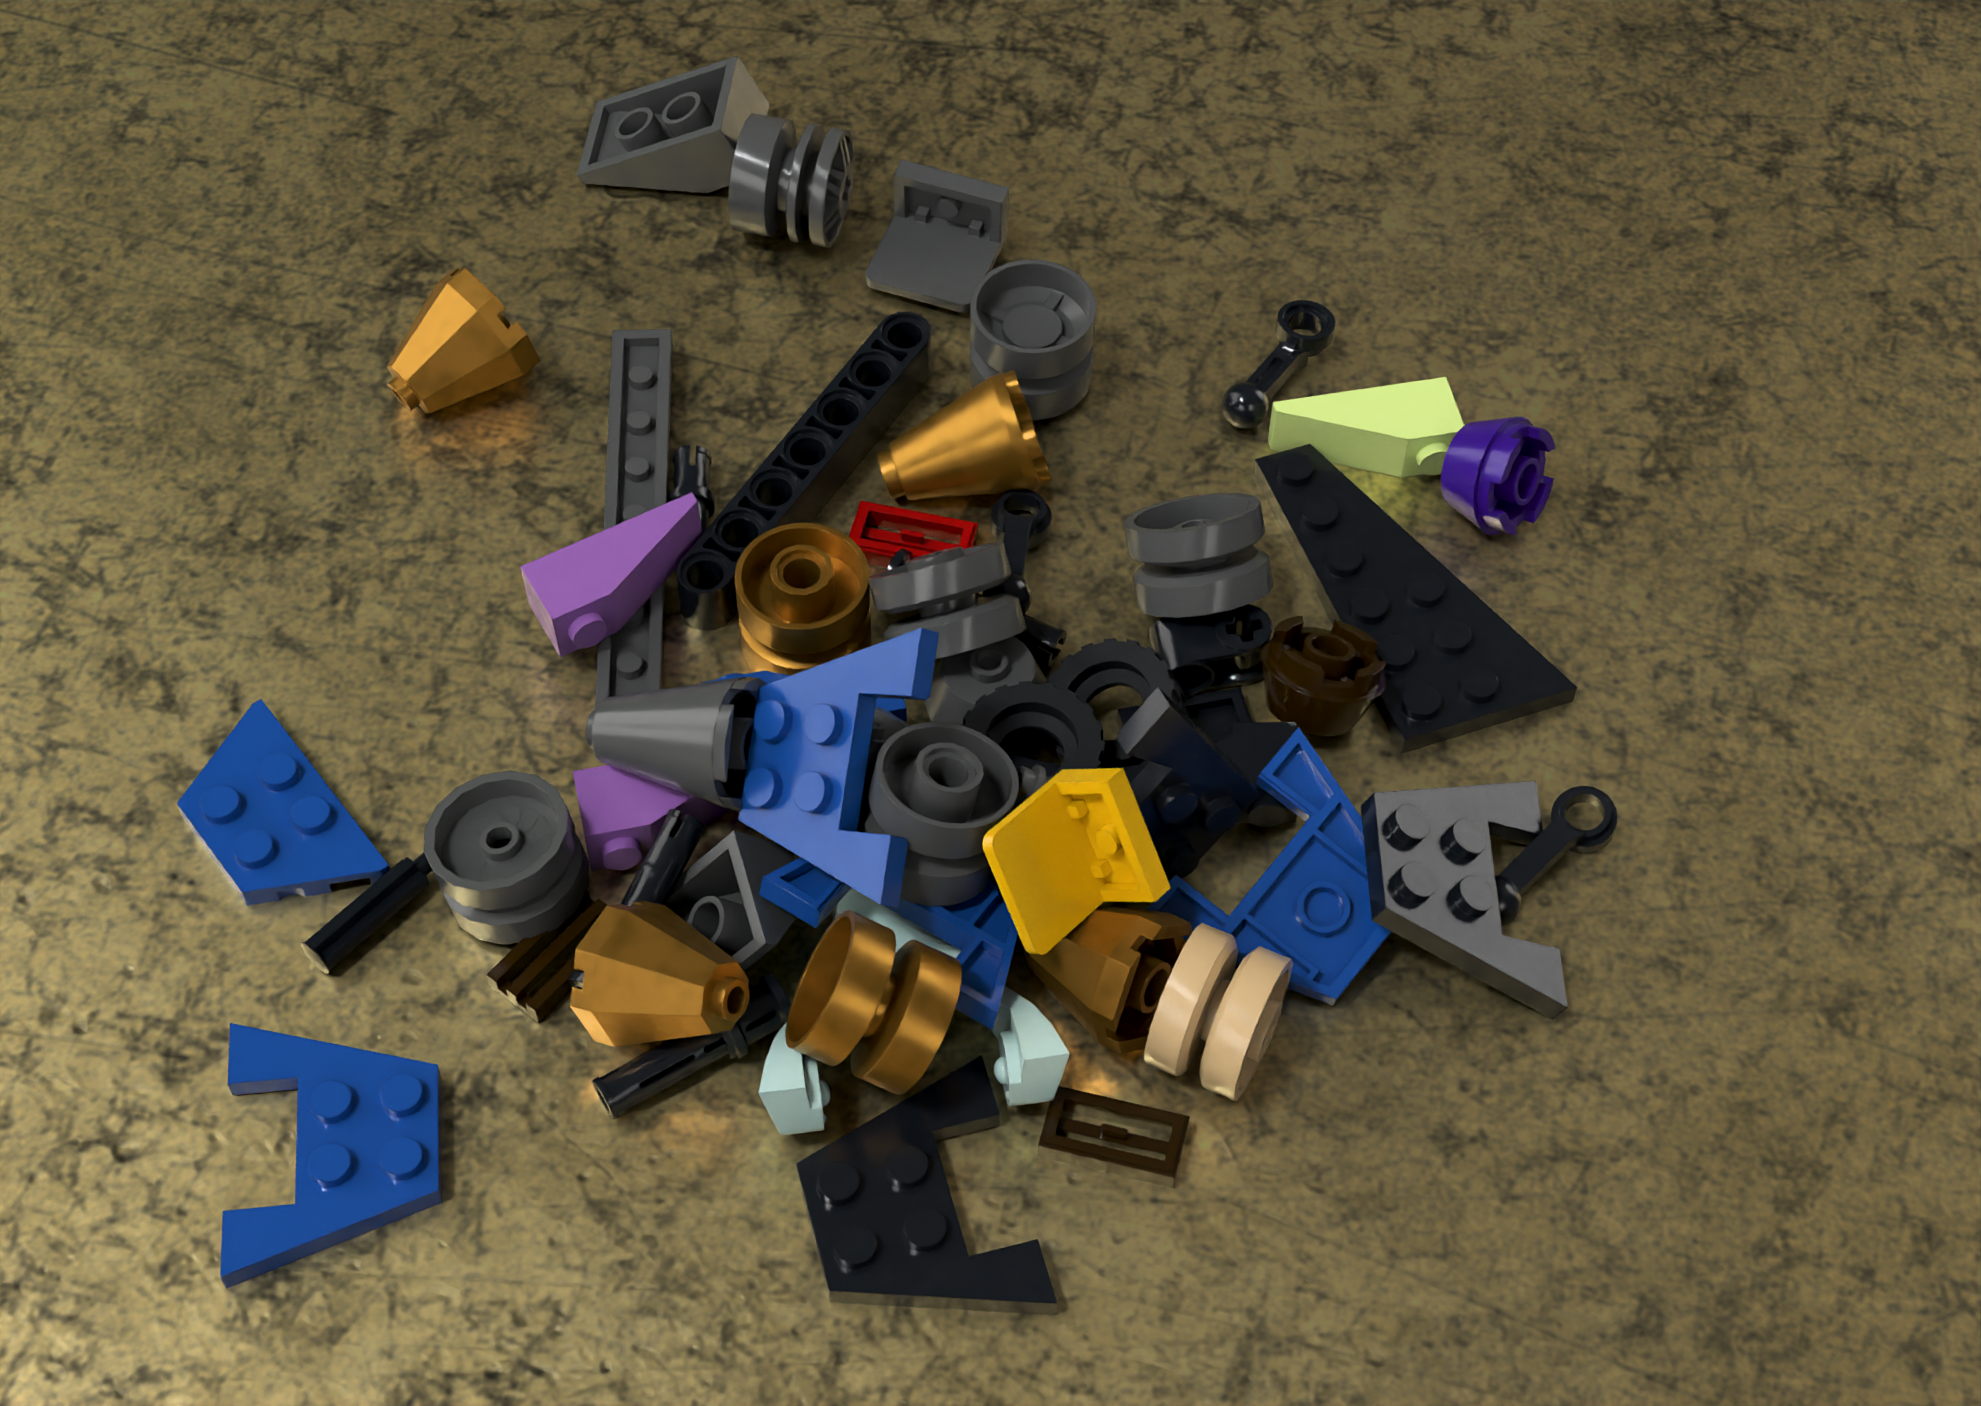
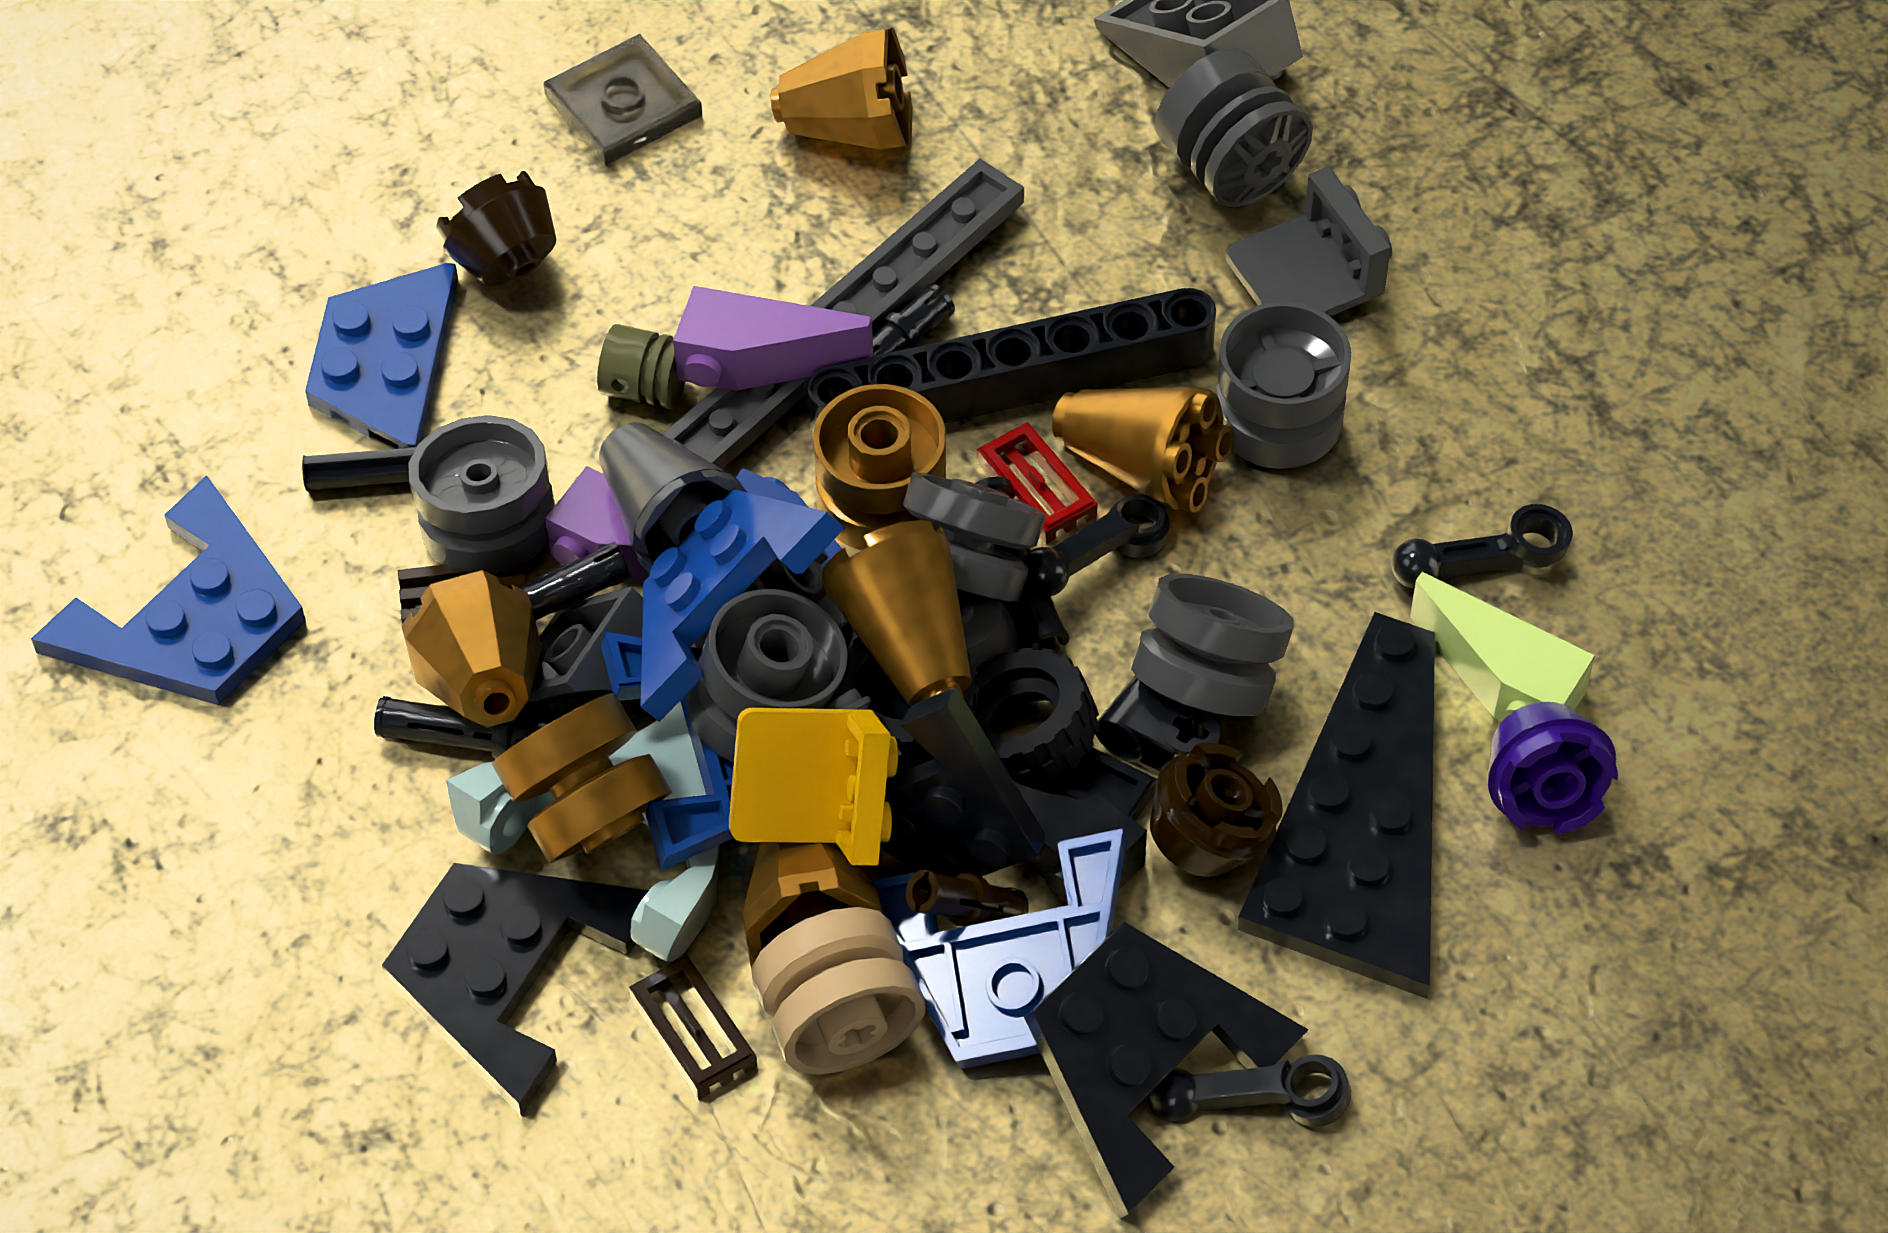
camera: 45 degrees right, 0 degrees up
none -> dark brown cone [436,170,557,286]
none -> clear smoke tile [543,34,703,166]
none -> olive piece [597,324,686,410]
none -> pearl gold cone [821,520,972,707]
none -> dark brown pin [905,869,1029,927]

